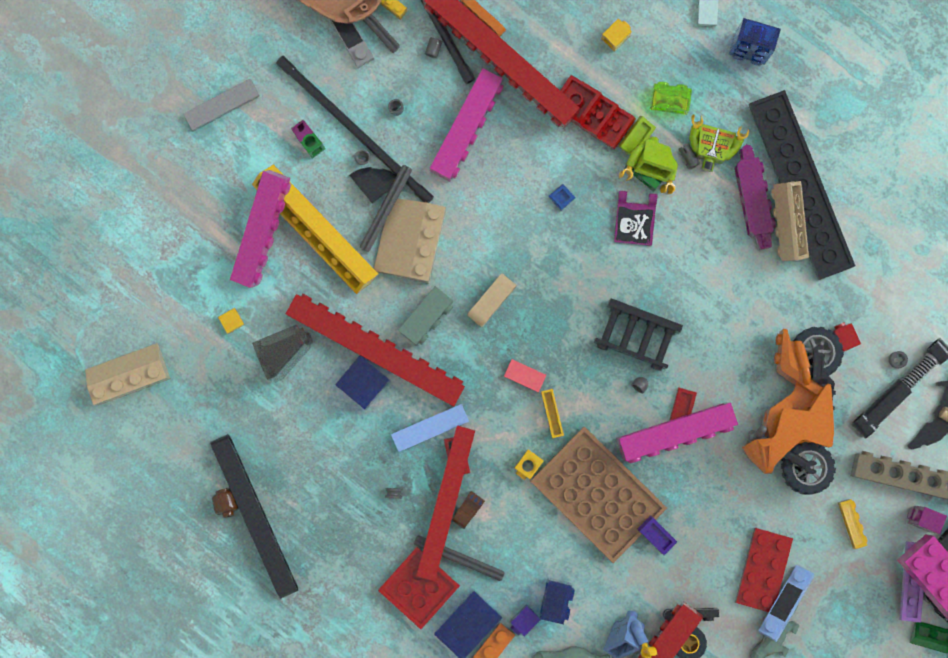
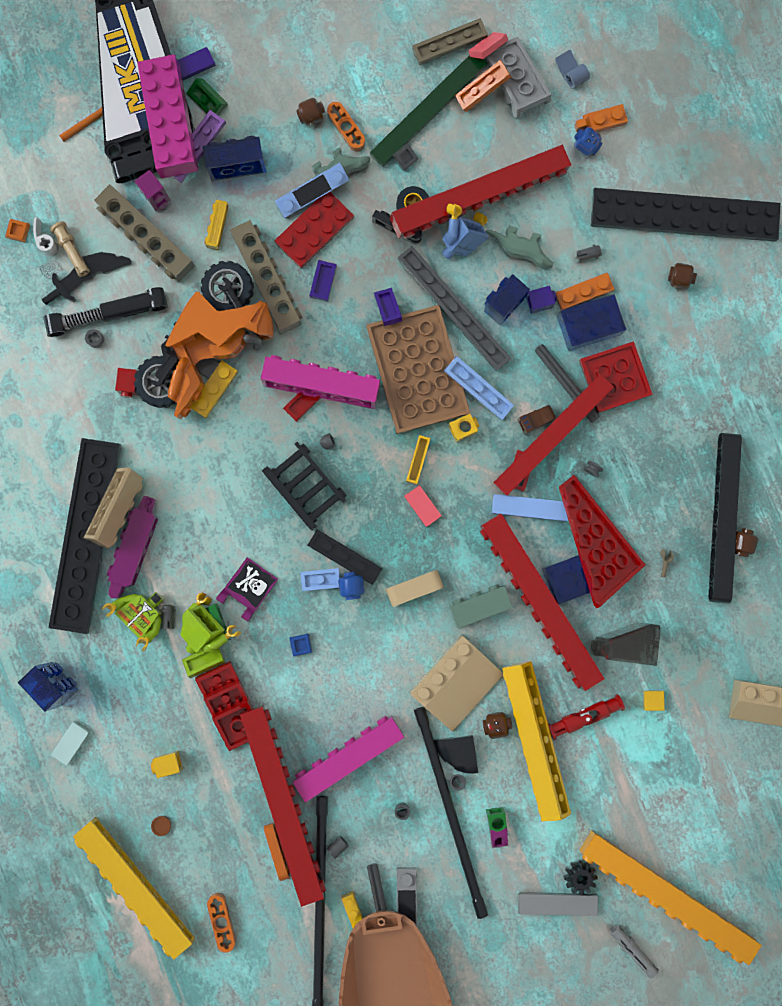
camera: 160 degrees left, 0 degrees up
dark pink brick [230,170,291,288] -> none
dark grey axle [360,165,412,252] -> none
clear neon green brick [649,82,692,115] -> none
none -> yellow plate [190,361,238,418]
none -> dark grey tile [196,358,220,379]
none -> clear blue brick [202,136,267,182]
none -> dark tan brick [230,220,303,334]
none -> light blue plate [300,568,340,591]
none -> black tile [307,529,382,585]
none -> dark purple tile [309,260,337,302]
none -> blue head [338,572,365,600]
none -> dark grey plate [398,246,511,372]
none -> light blue plate [444,356,514,420]
none -> reddish brown head [483,712,512,739]
none -> red piece [548,694,625,740]
none -> red wing [559,475,646,609]
none -> black gear [563,860,598,896]
none -> light orange brick [579,830,762,966]
none -> light grey pin [610,925,659,979]
none -> dark tan hand [660,549,674,577]

